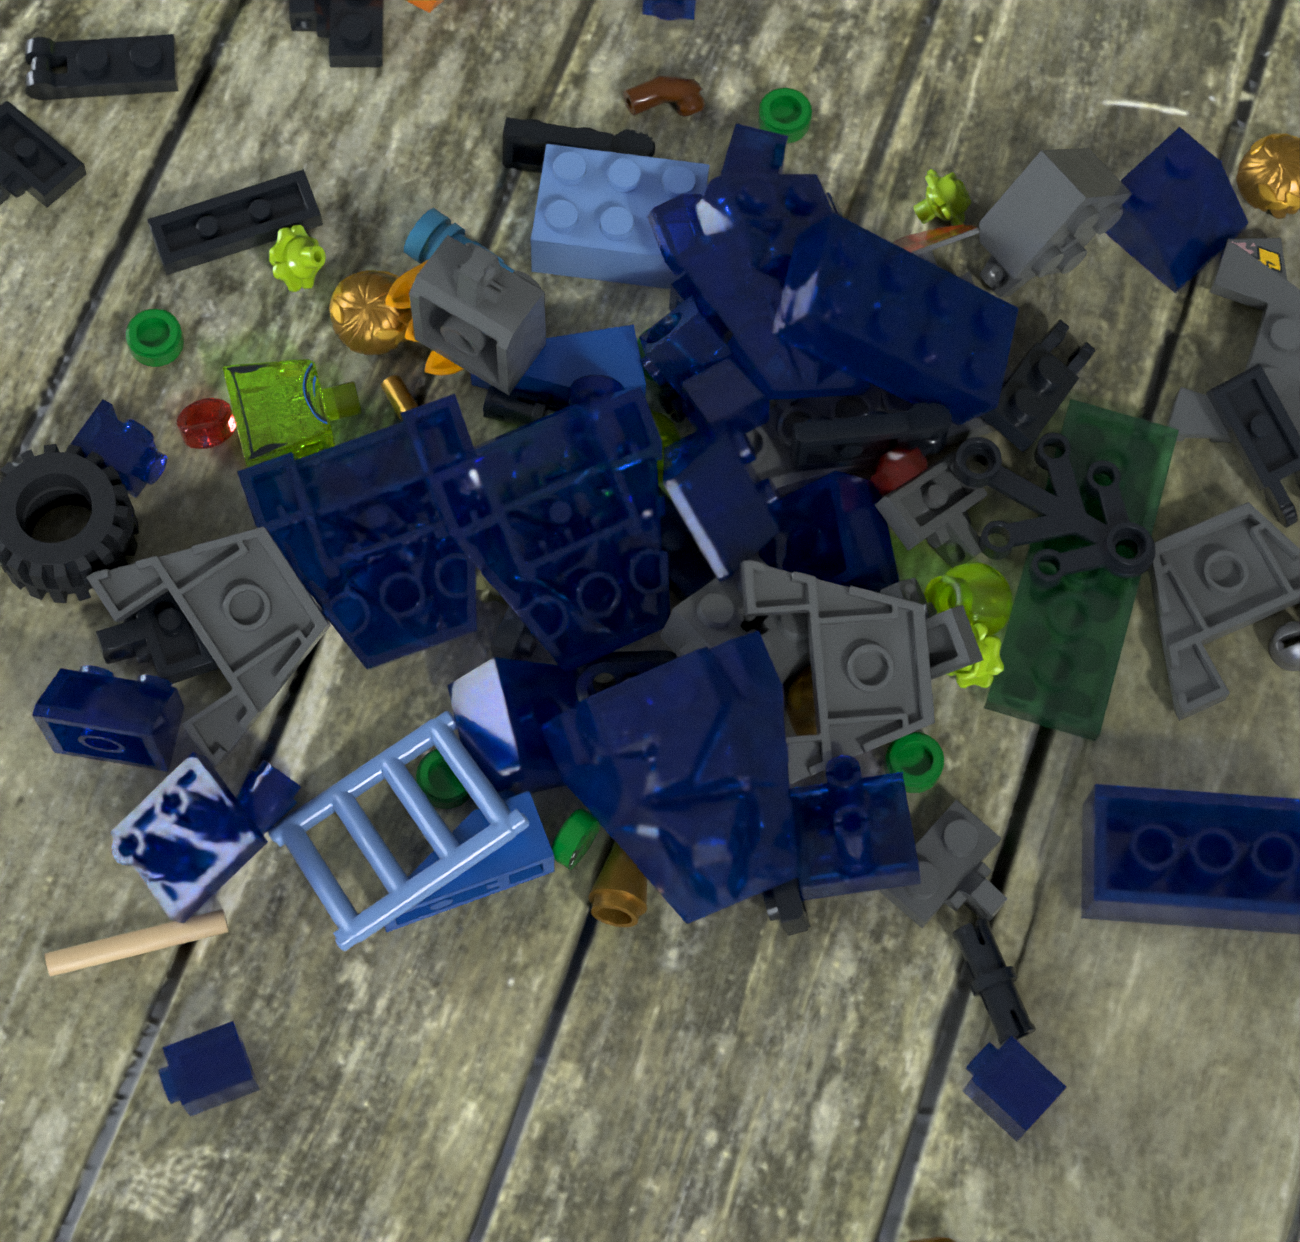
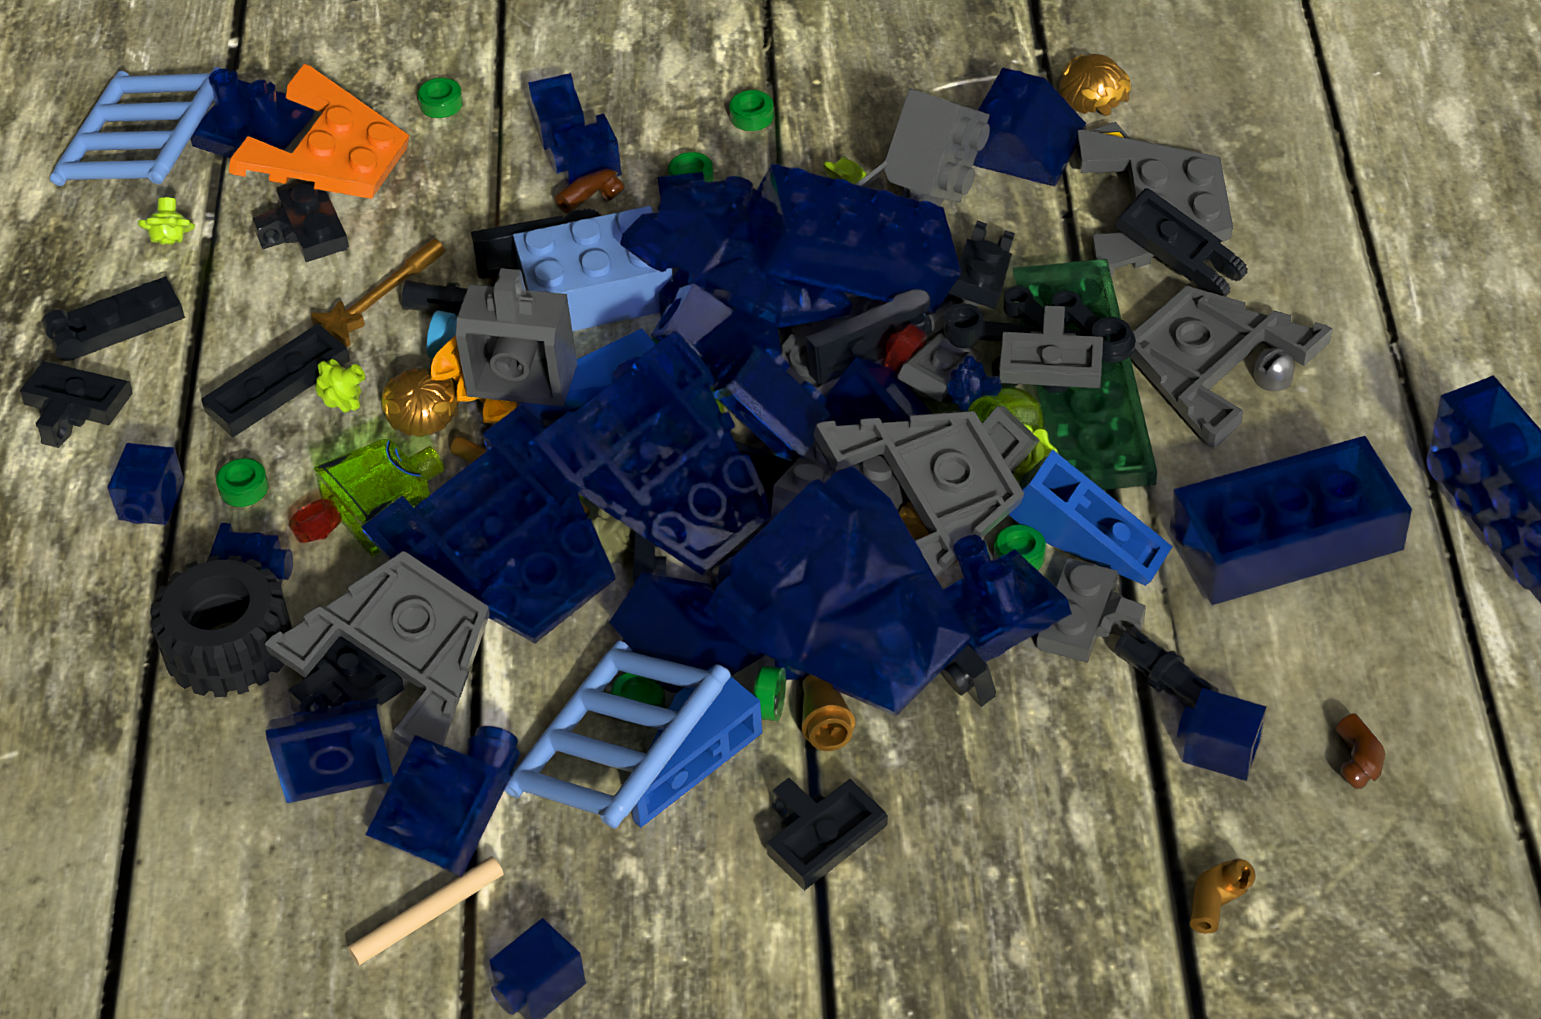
camera: 15 degrees left, 20 degrees down
none -> clear blue brick [107,443,185,525]
none -> pearl gold piece [311,239,445,347]
none -> black pin [402,280,468,317]
none -> clear blue brick [549,113,622,185]
none -> green tile [729,90,774,131]
none -> black hinge [767,778,888,891]
none -> clear blue plant [948,356,1001,415]
none -> dark grey hinge [999,306,1103,388]
none -> blue slope [1009,450,1173,586]
none -> reddish brown arm [1335,713,1386,789]

